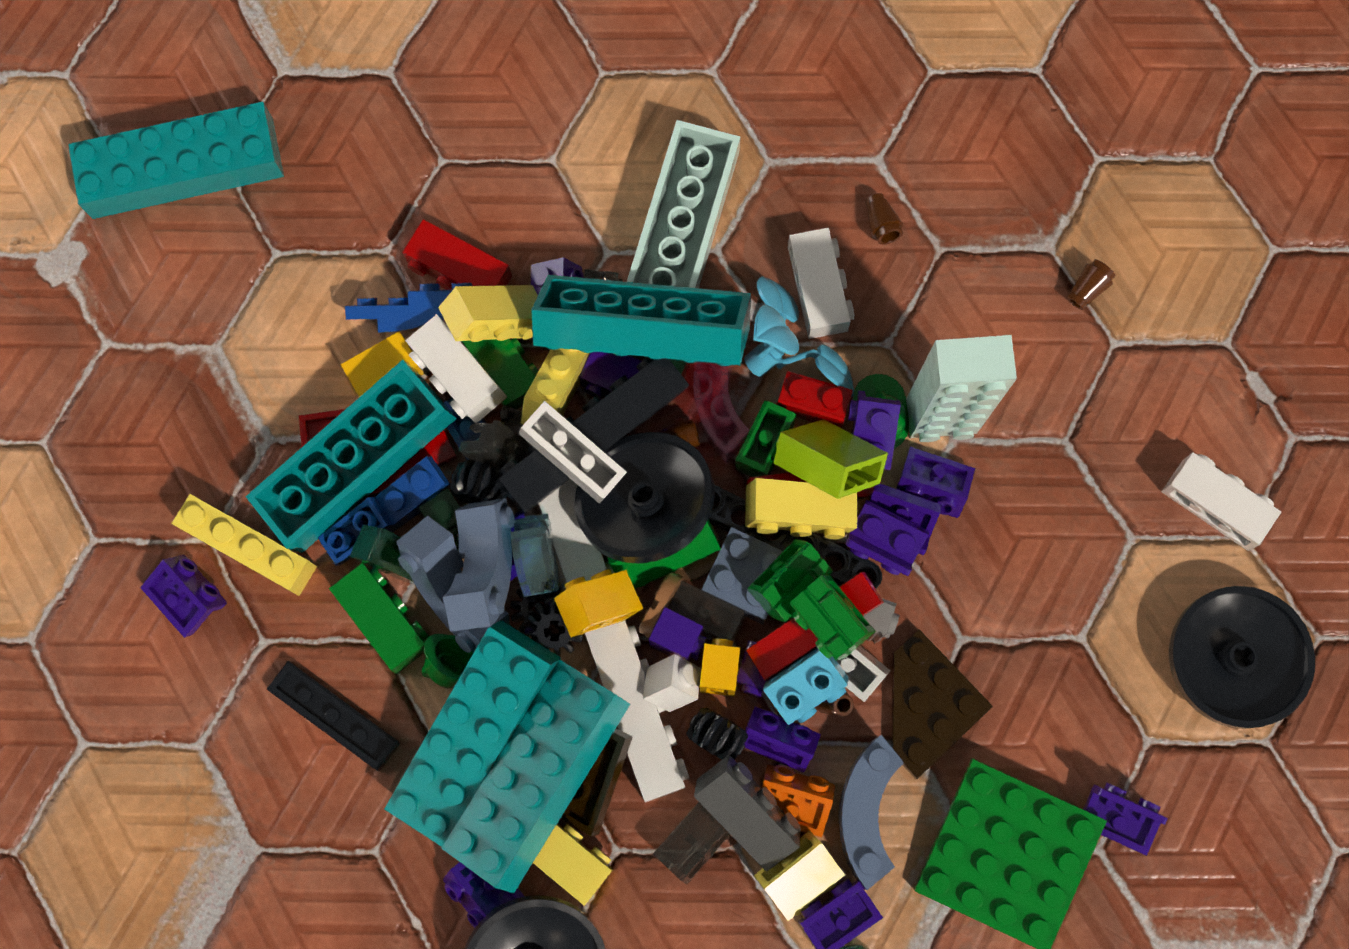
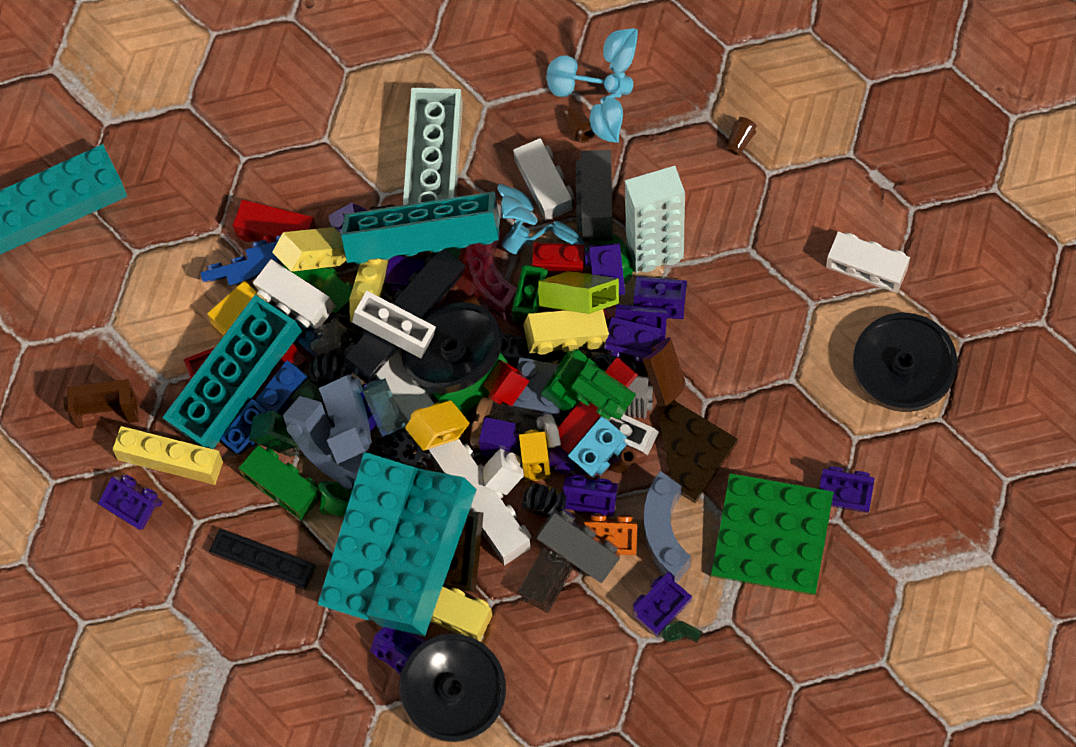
camera: 10 degrees left, 10 degrees down
brick [754,831,845,921] -> none
none -> reddish brown panel [63,379,139,429]
none -> red brick [483,360,530,406]
none -> light grey arm [536,414,561,448]
none -> medium azure plant [546,28,638,143]
none -> dark grey brick [576,150,613,241]
none -> reddish brown slope [643,337,686,406]

